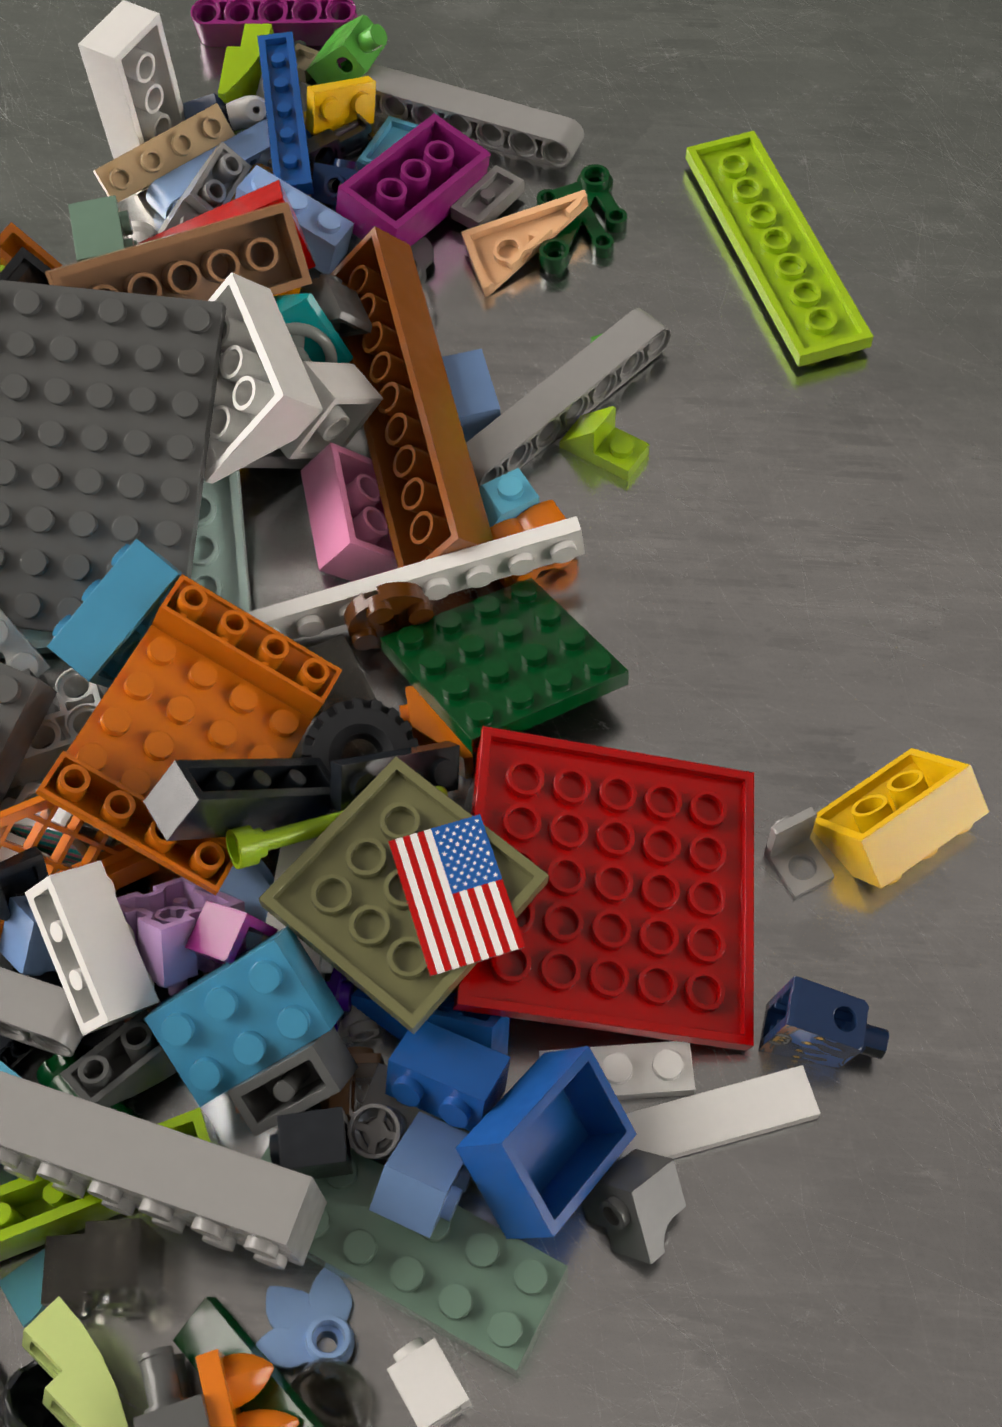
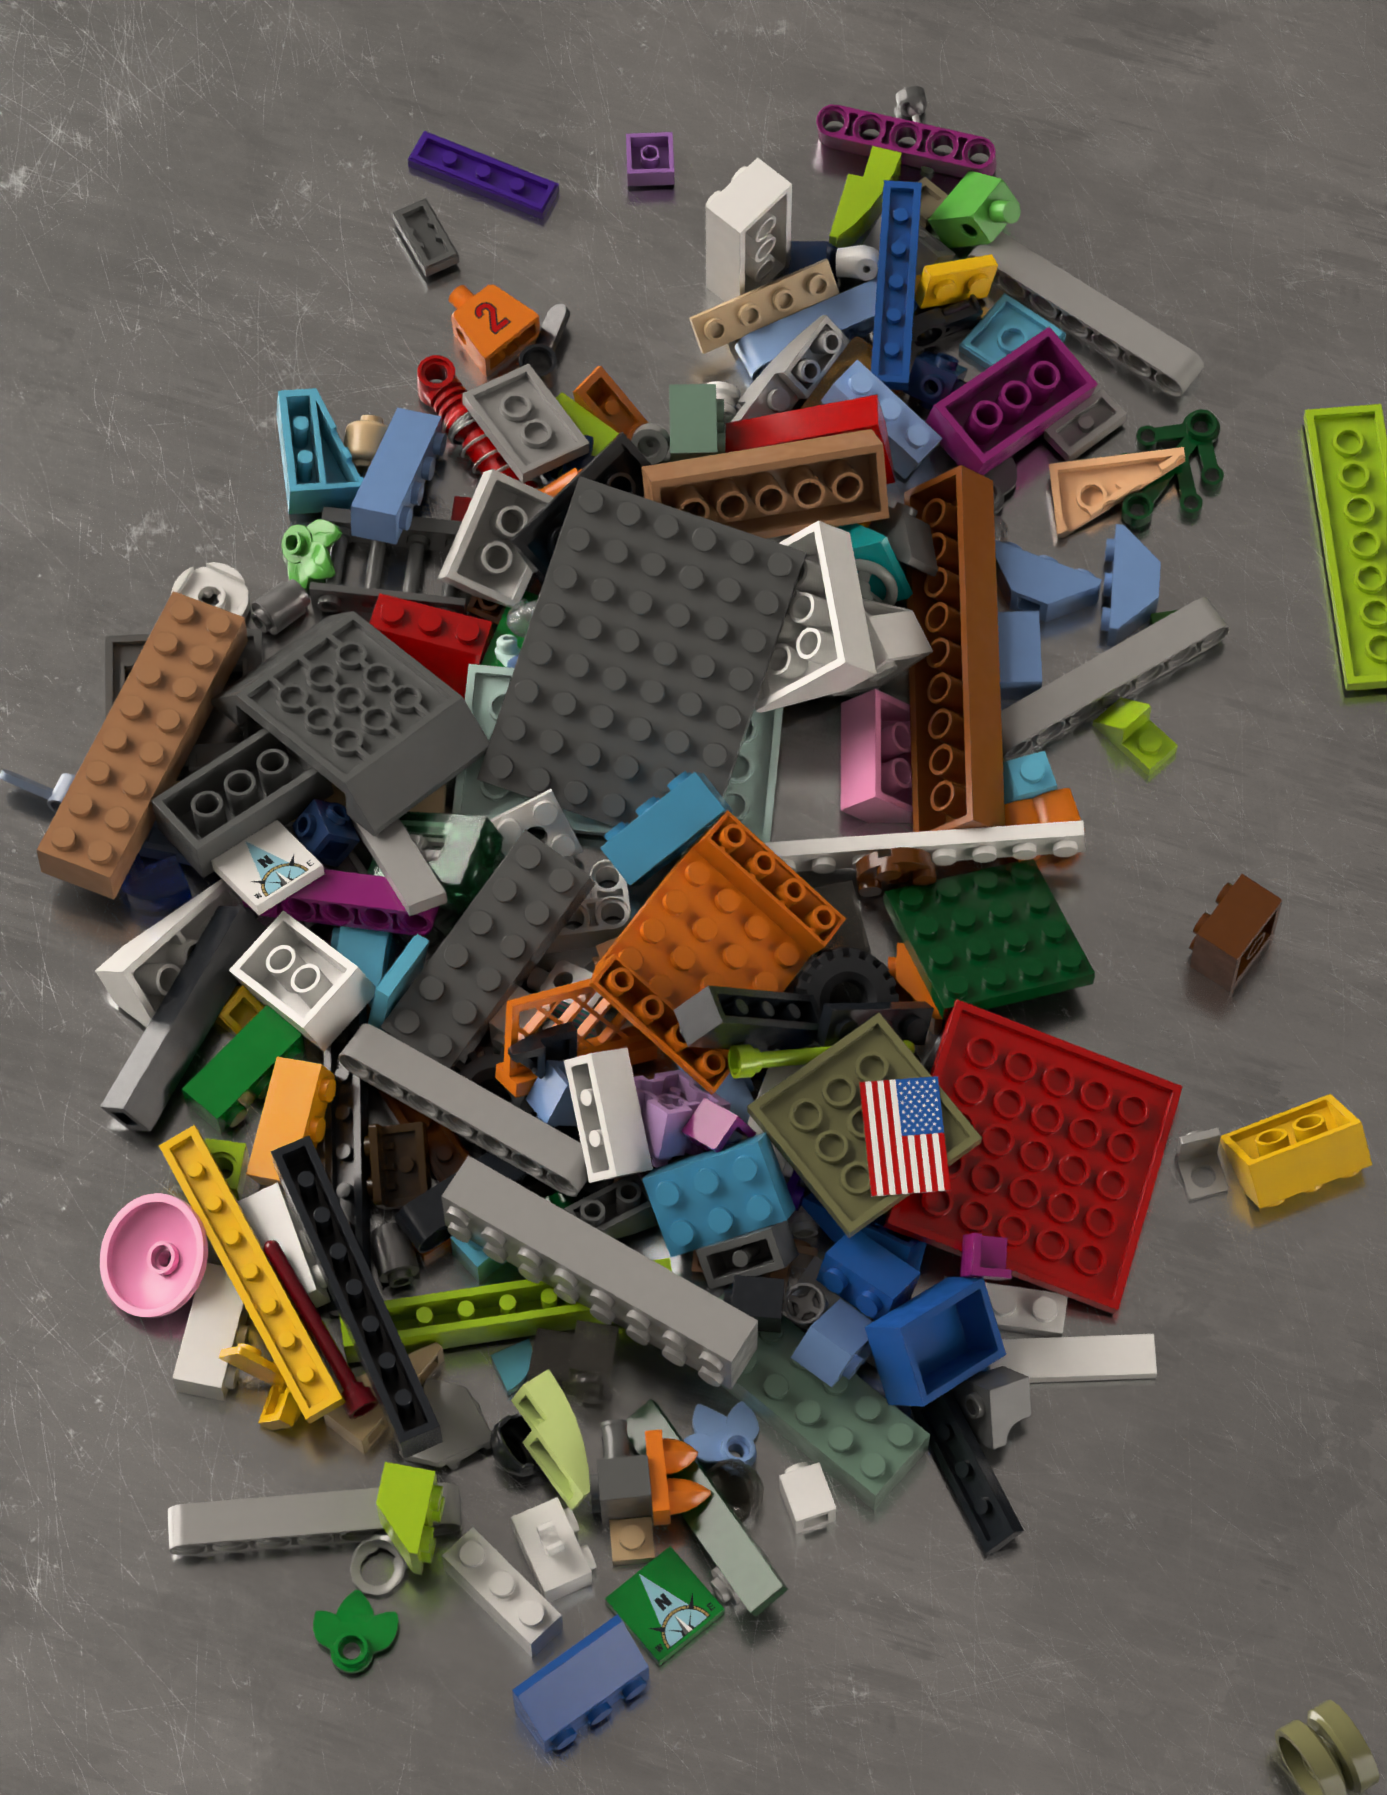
camera: 10 degrees right, 5 degrees up
dark blue torso [759,976,889,1068] -> none
none -> medium lavender piece [626,132,675,186]
none -> black plate [910,1390,1024,1554]
none -> magenta panel [960,1233,1012,1280]
none -> medium blue slope [995,540,1102,622]
none -> medium blue slope [1100,524,1161,646]
none -> reddish brown brick [1189,874,1283,992]

